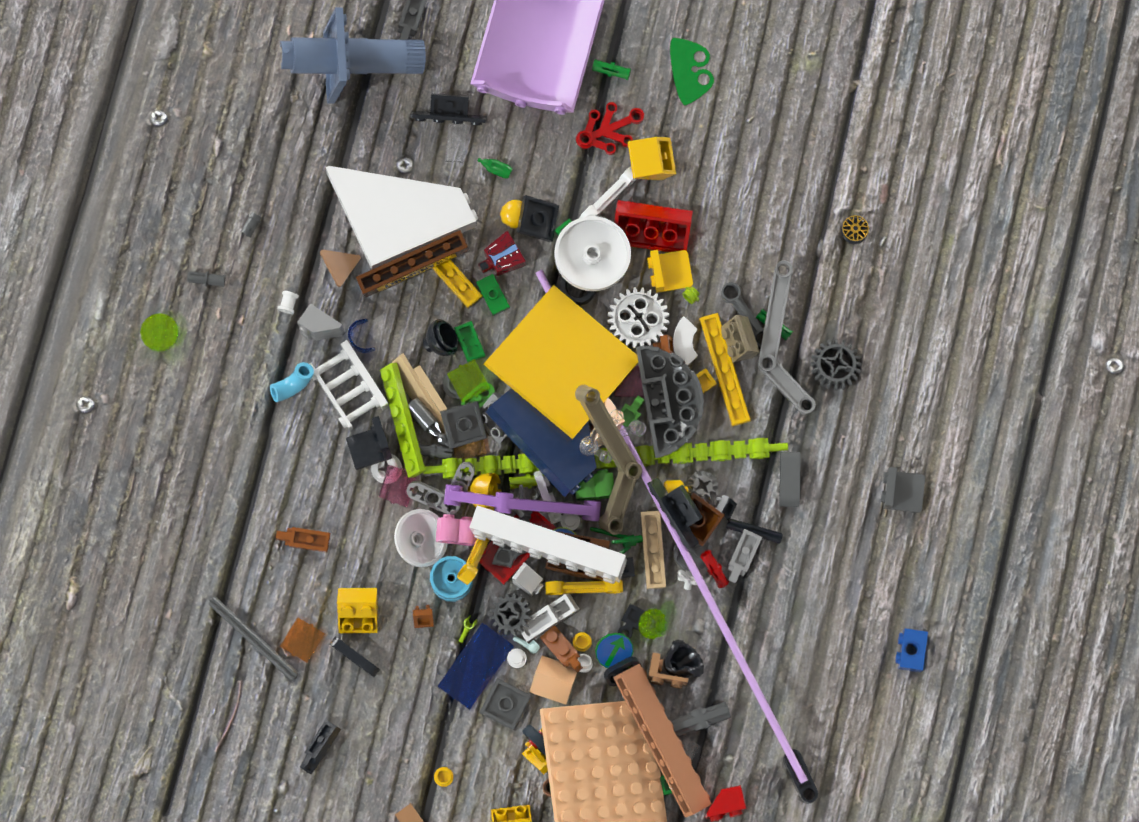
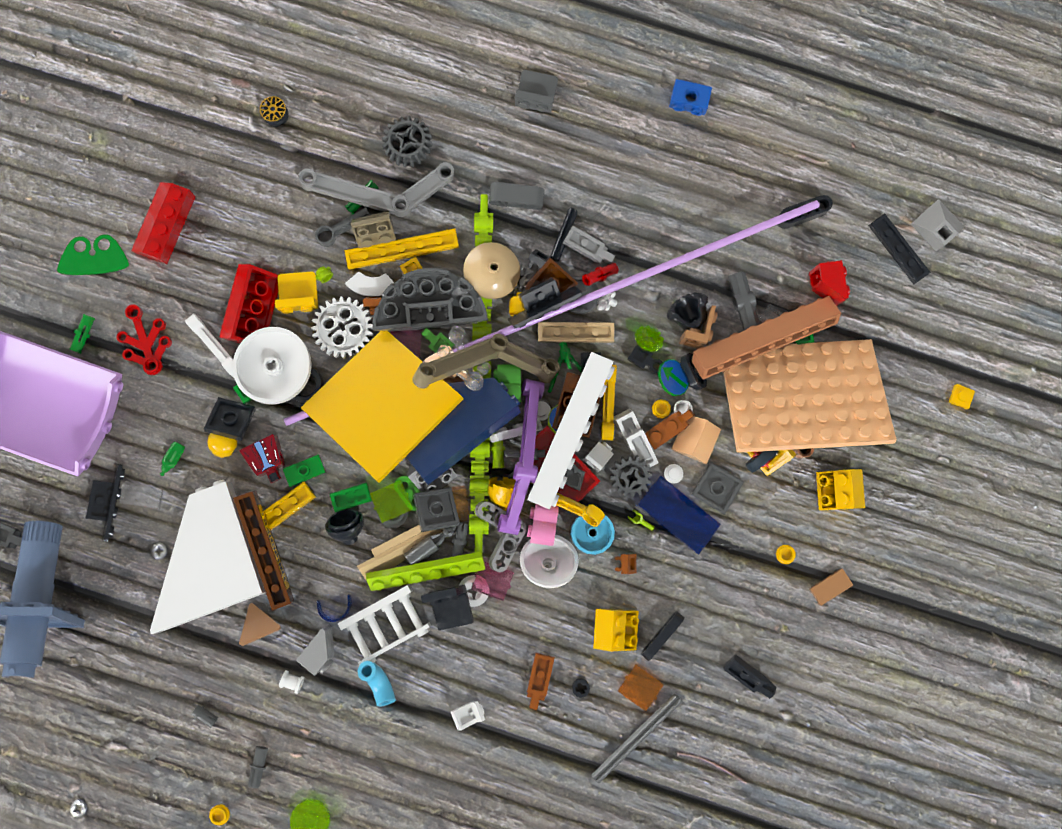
camera: 90 degrees left, 5 degrees up
light aqua hand [513,636,540,654] -> none
yellow slope [628,137,676,180] -> none
none -> red slope [131,182,196,264]
none -> yellow plate [209,804,230,825]
none -> white bracket [451,701,485,731]
none -> tan dish [463,242,520,299]
none -> black bush [572,678,590,698]

